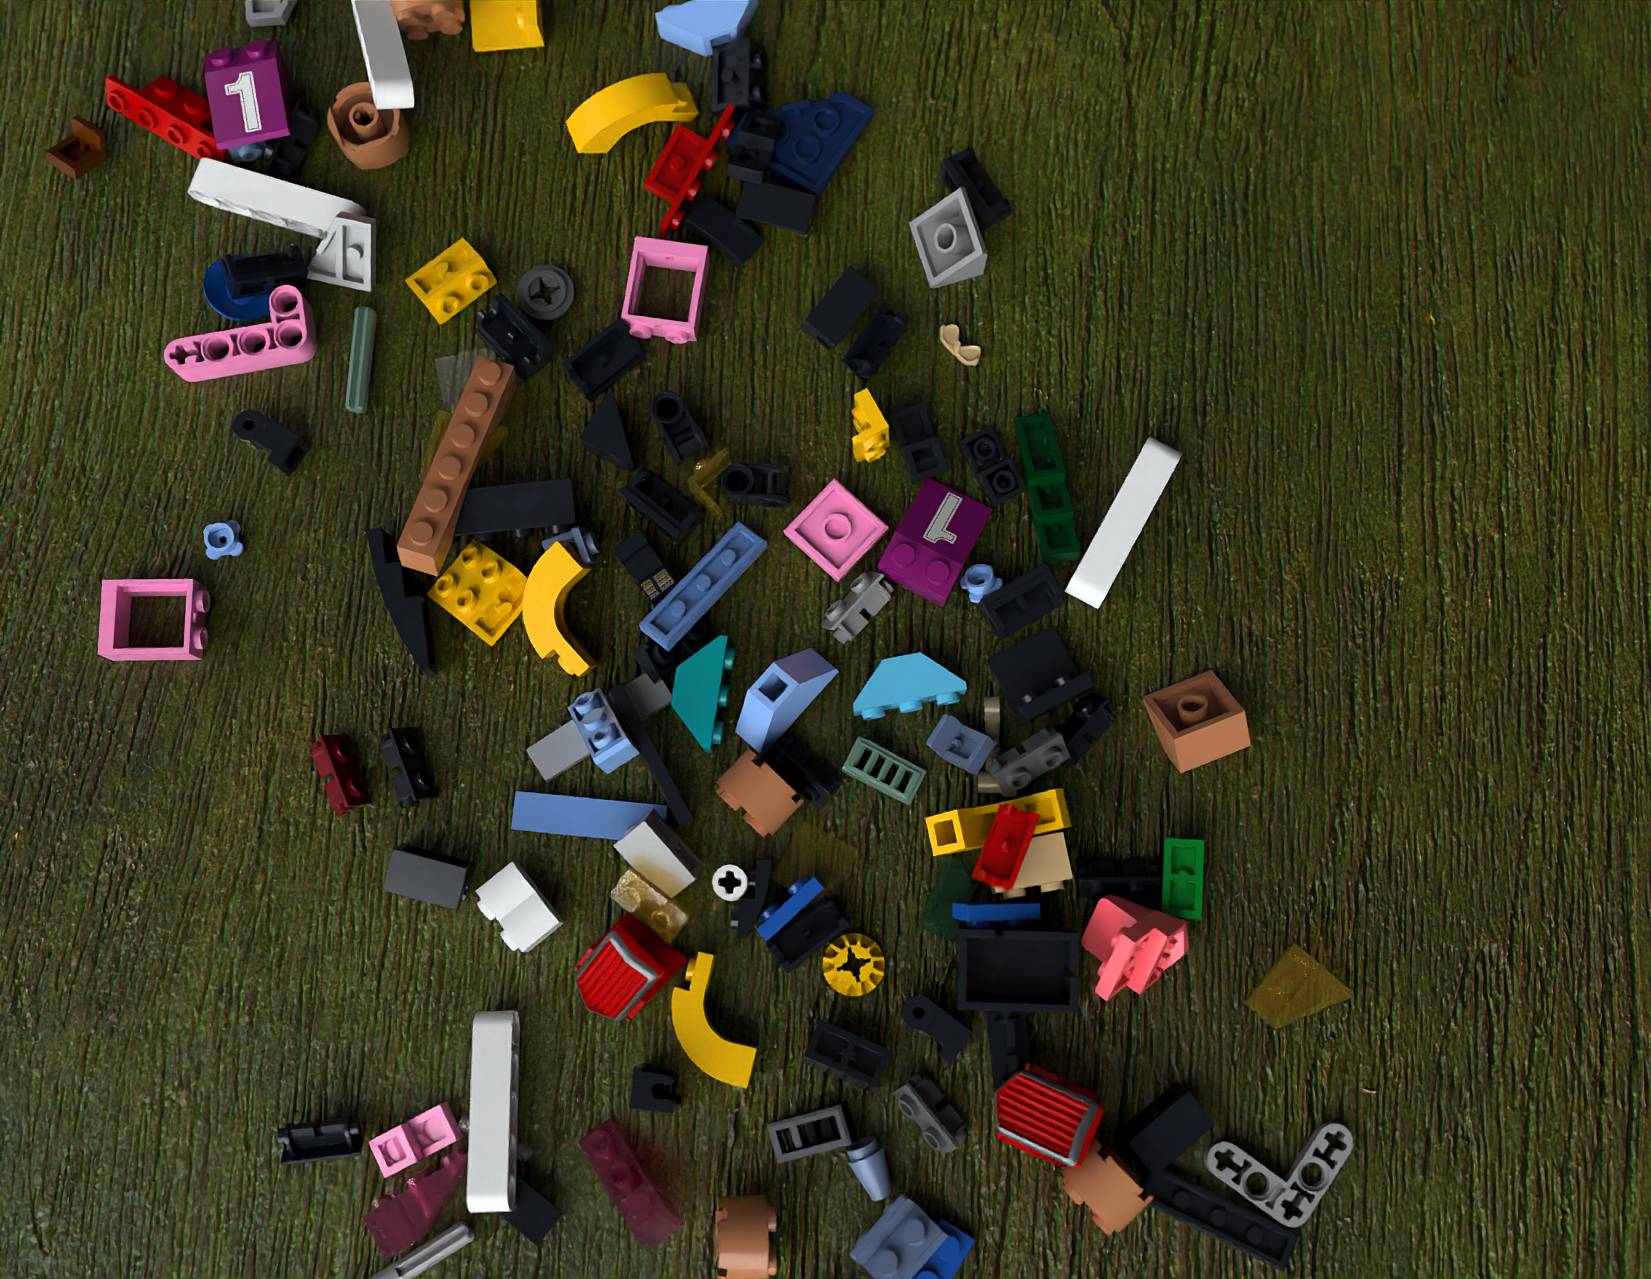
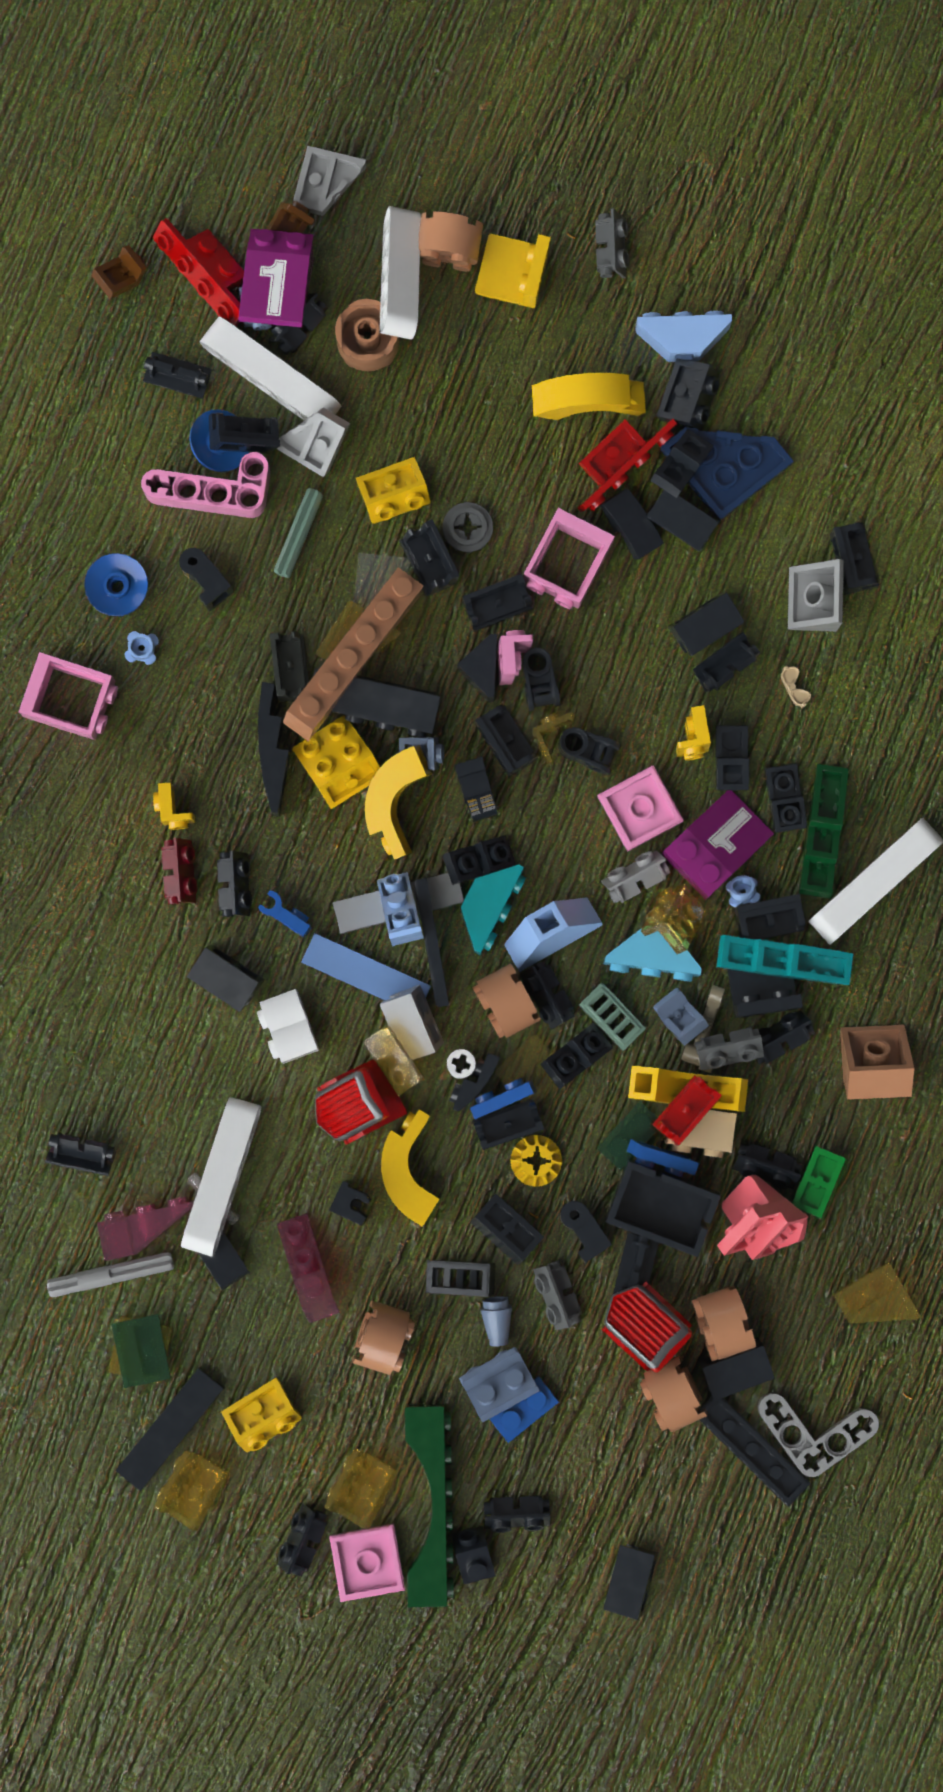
camera: 15 degrees right, 5 degrees up
bright pink slope [368,1101,463,1178] -> none
medium blue tile [639,521,767,652] -> none
none -> blue dish [84,553,148,616]
none -> black hinge [143,352,212,399]
none -> yellow bracket [153,782,195,830]
none -> blue plate [258,891,312,939]
none -> reddish brown bracket [267,201,315,234]
none -> pearl dark grey hinge [270,631,309,702]
none -> bright pink bracket [497,630,533,685]
none -> black slope [540,1023,613,1089]
none -> clear yellow bracket [641,884,707,954]
none -> nougat brick [691,1285,756,1361]
none -> teal slope [716,935,853,985]

